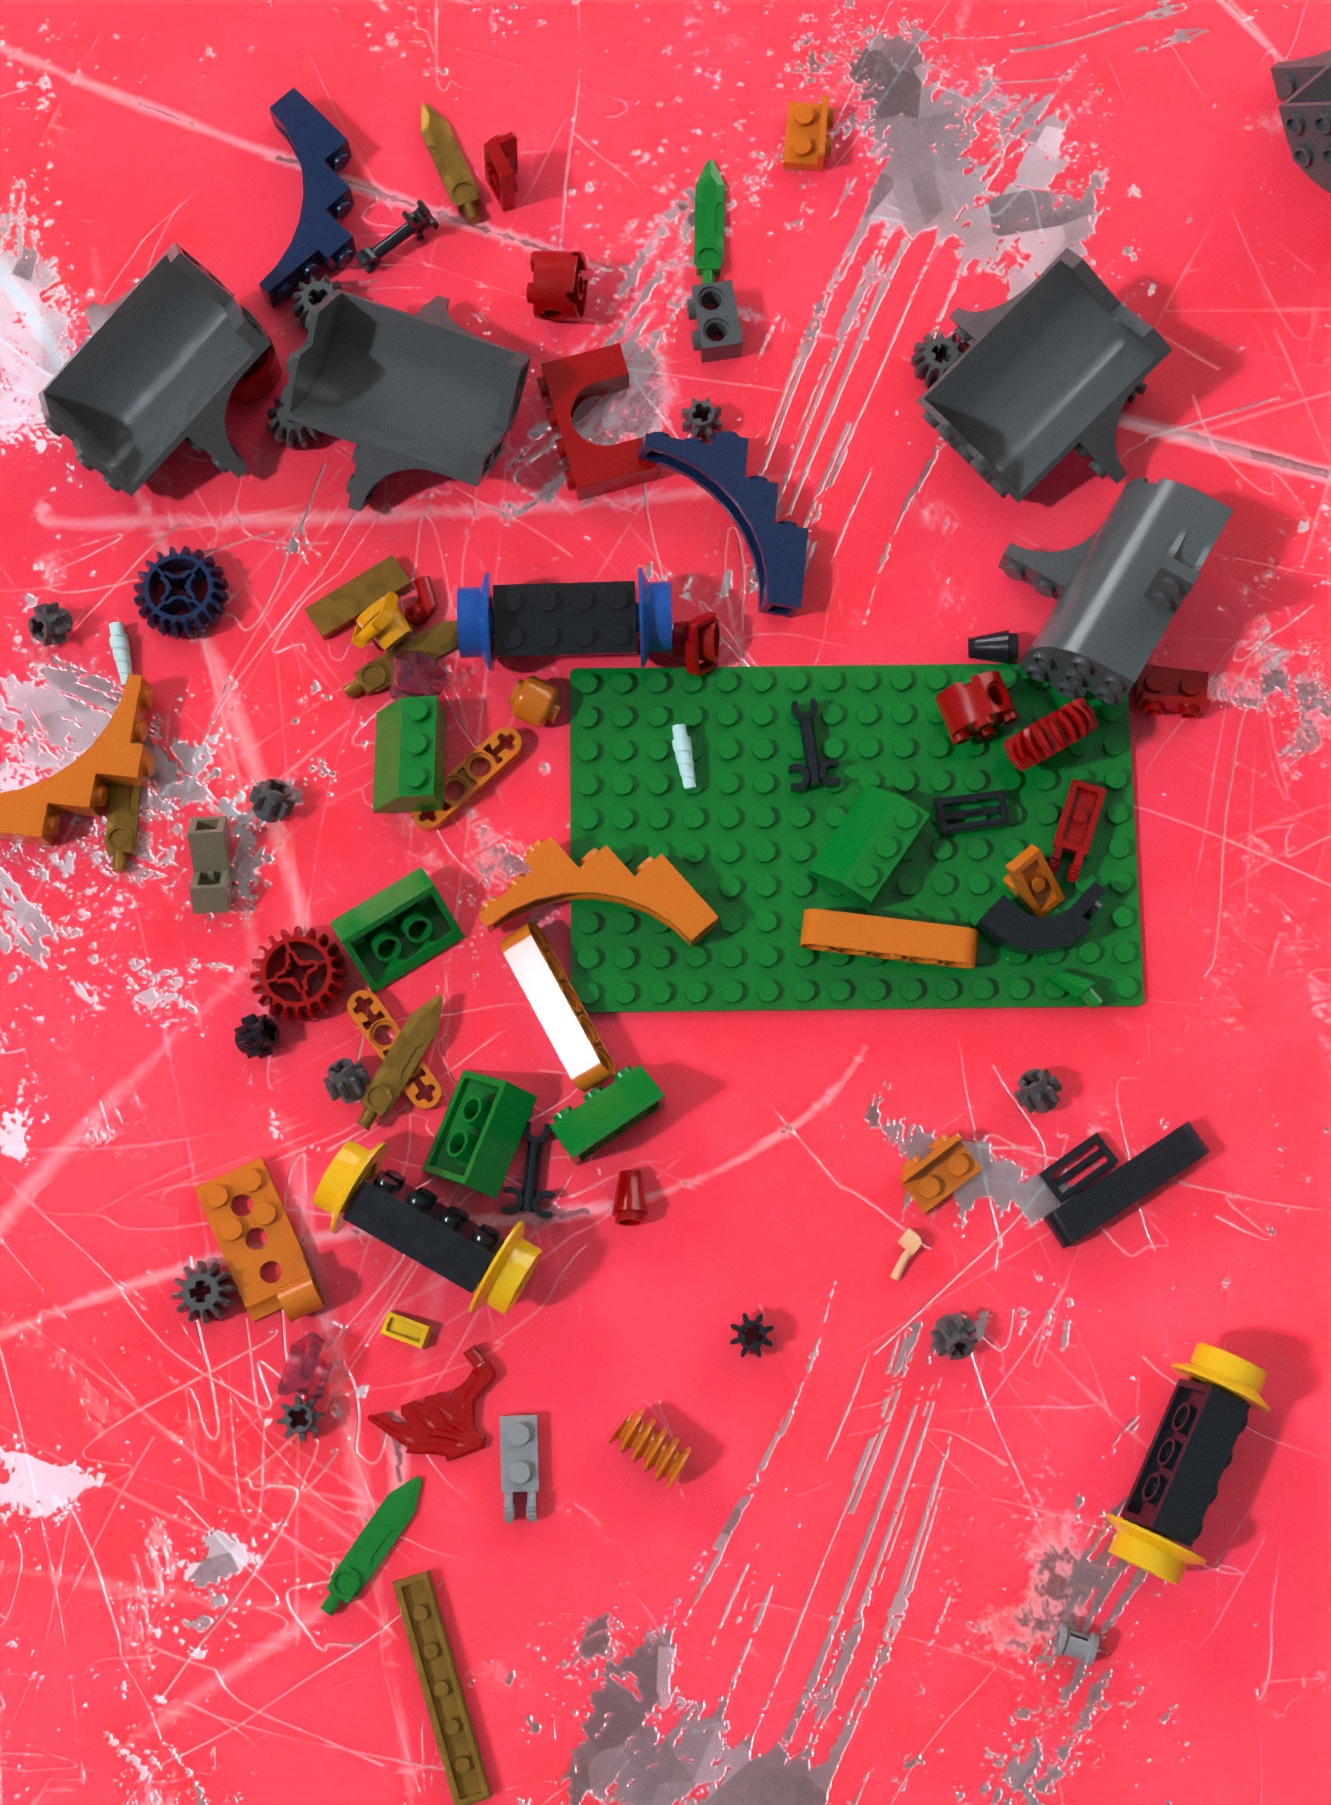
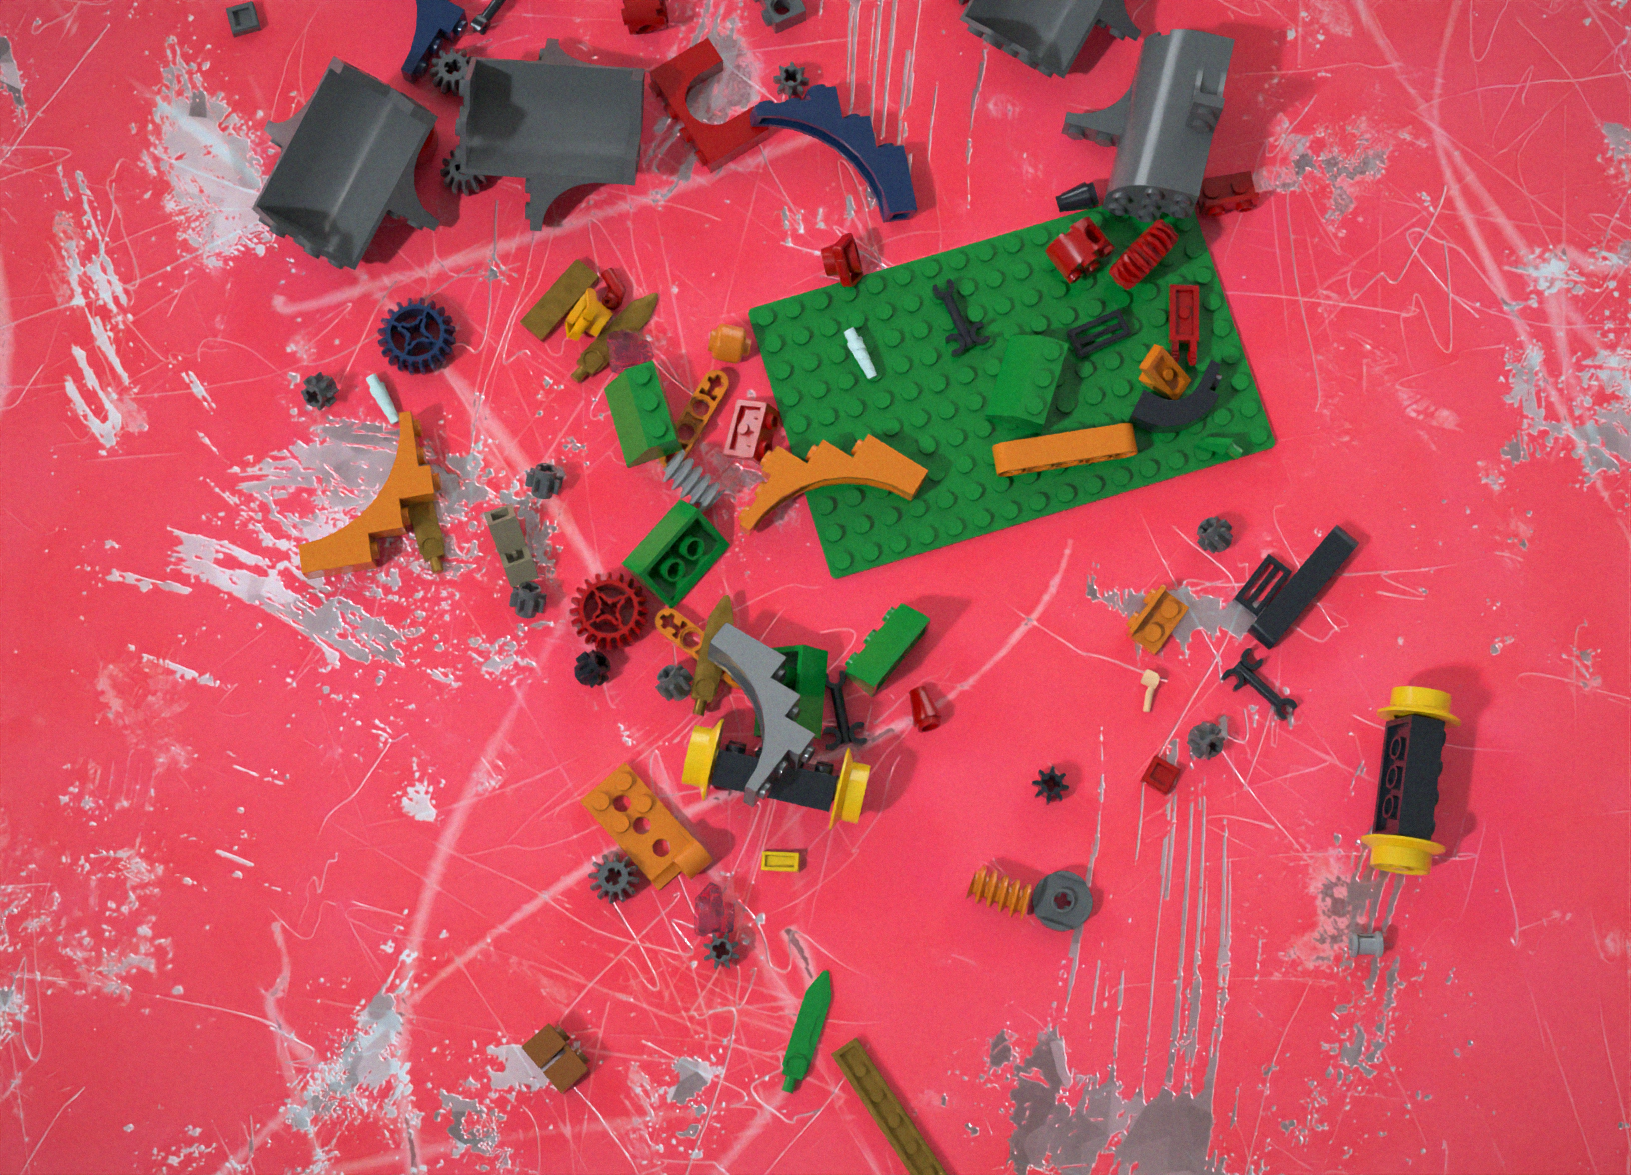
camera: 20 degrees left, 0 degrees up
red animal [367,1345,497,1462] -> none
black brick [457,568,672,671] -> none
beam [500,921,616,1092] -> none
light grey hinge [500,1415,540,1523] -> none
none -> dark grey tile [225,1,261,38]
none -> dark grey gear [509,582,547,618]
none -> dark orange piece [521,1023,590,1095]
none -> light grey piece [662,449,725,513]
none -> arch [708,622,816,807]
none -> bracket [723,399,779,466]
none -> dark grey plate [1032,871,1093,932]
none -> red tile [1140,755,1181,796]
none -> black bar [1220,648,1297,721]

